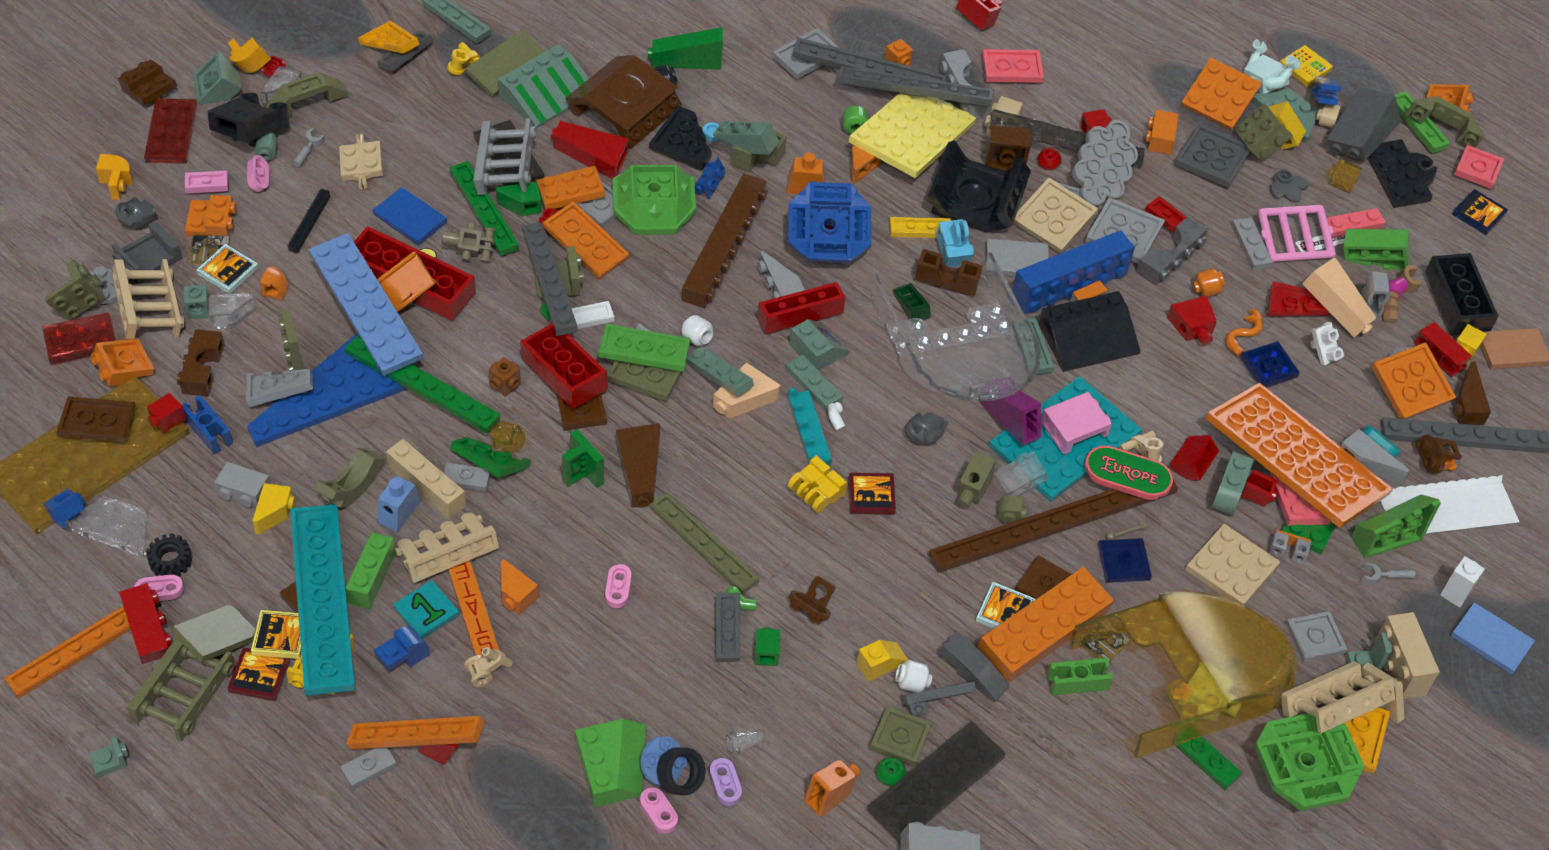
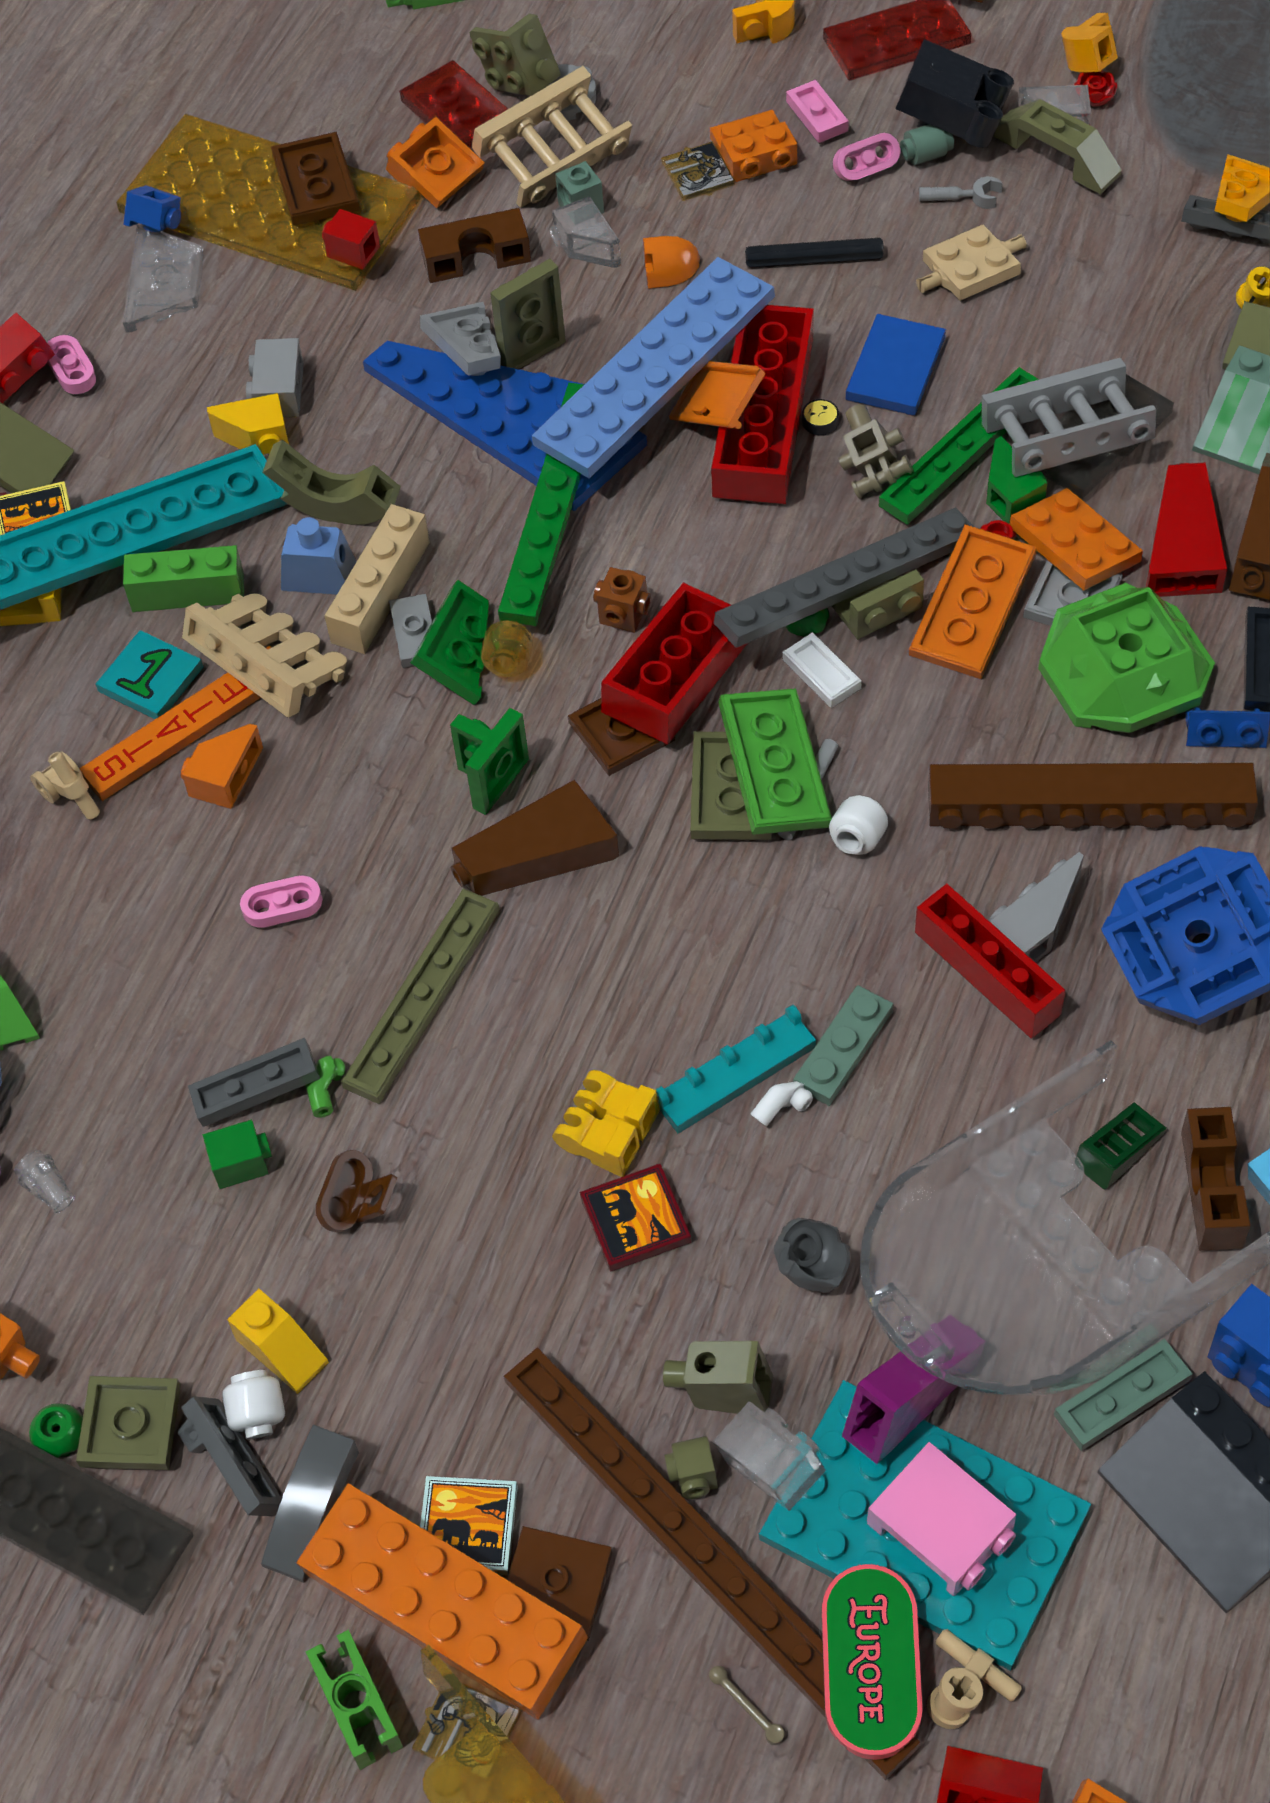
camera: 80 degrees right, 5 degrees up
dark grey panel [112,220,182,283] -> none
dark grey hair [115,197,156,228] -> none
black tyre [146,534,192,577] -> none
blue piece [182,395,233,455] -> none
sand green slope [193,51,242,104] -> none
tile [197,244,258,294] -> none
blue brick [374,626,430,671] -> none
sand green plate [686,346,754,397] -> none
light nougat slope [713,363,781,418] -> none
sand green slope [789,319,849,371] -> none
clear blue plate [1098,538,1152,583] -> none

